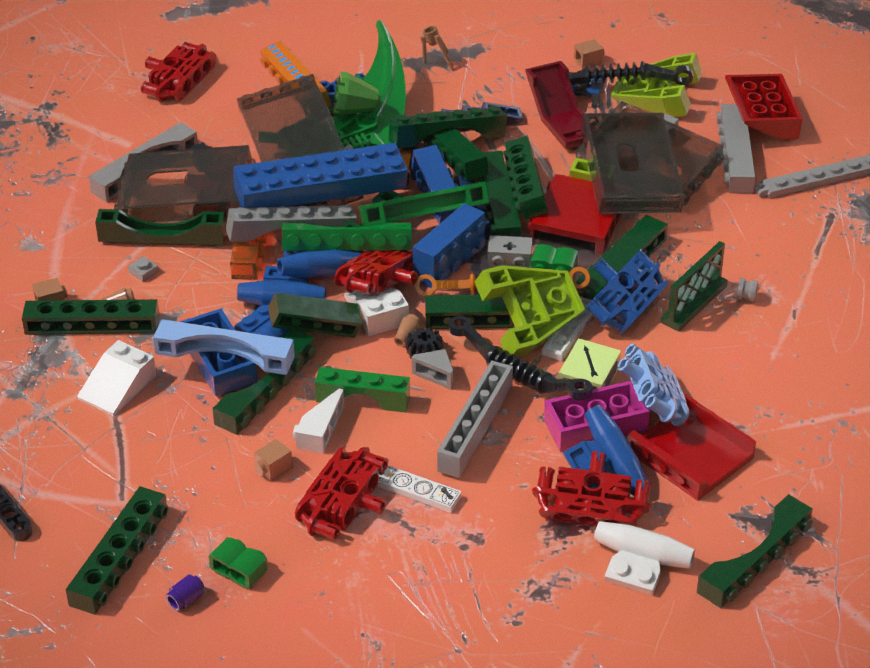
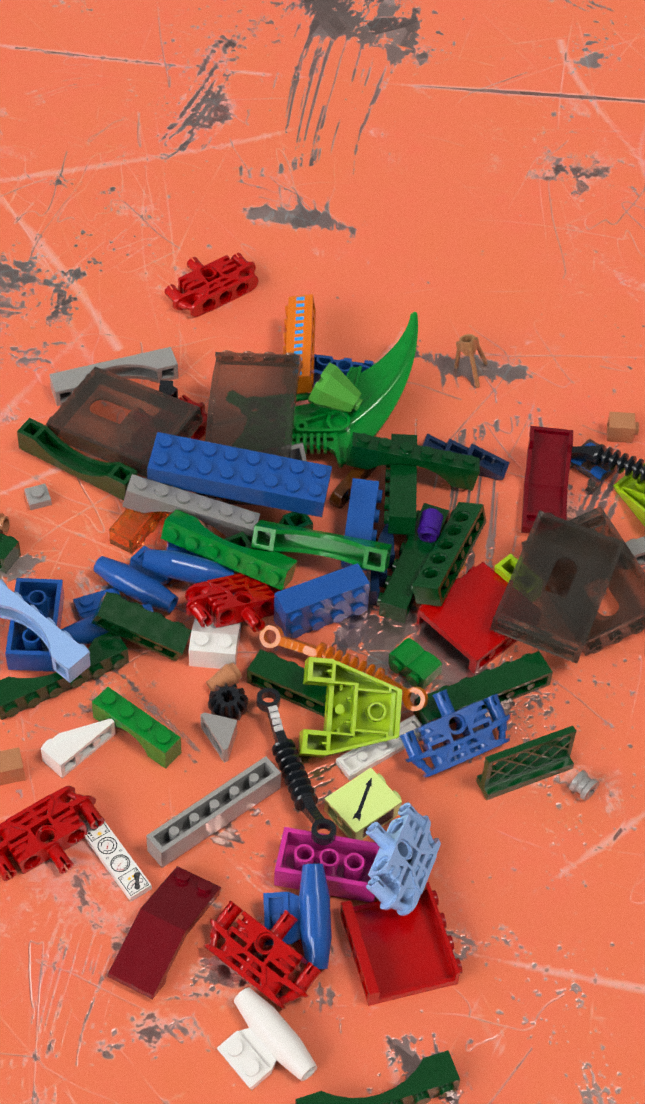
camera: 25 degrees right, 10 degrees up
light grey brick [488,235,532,268] -> none
none -> dark red windscreen [107,866,221,1000]
none -> dark purple brick [417,508,443,543]

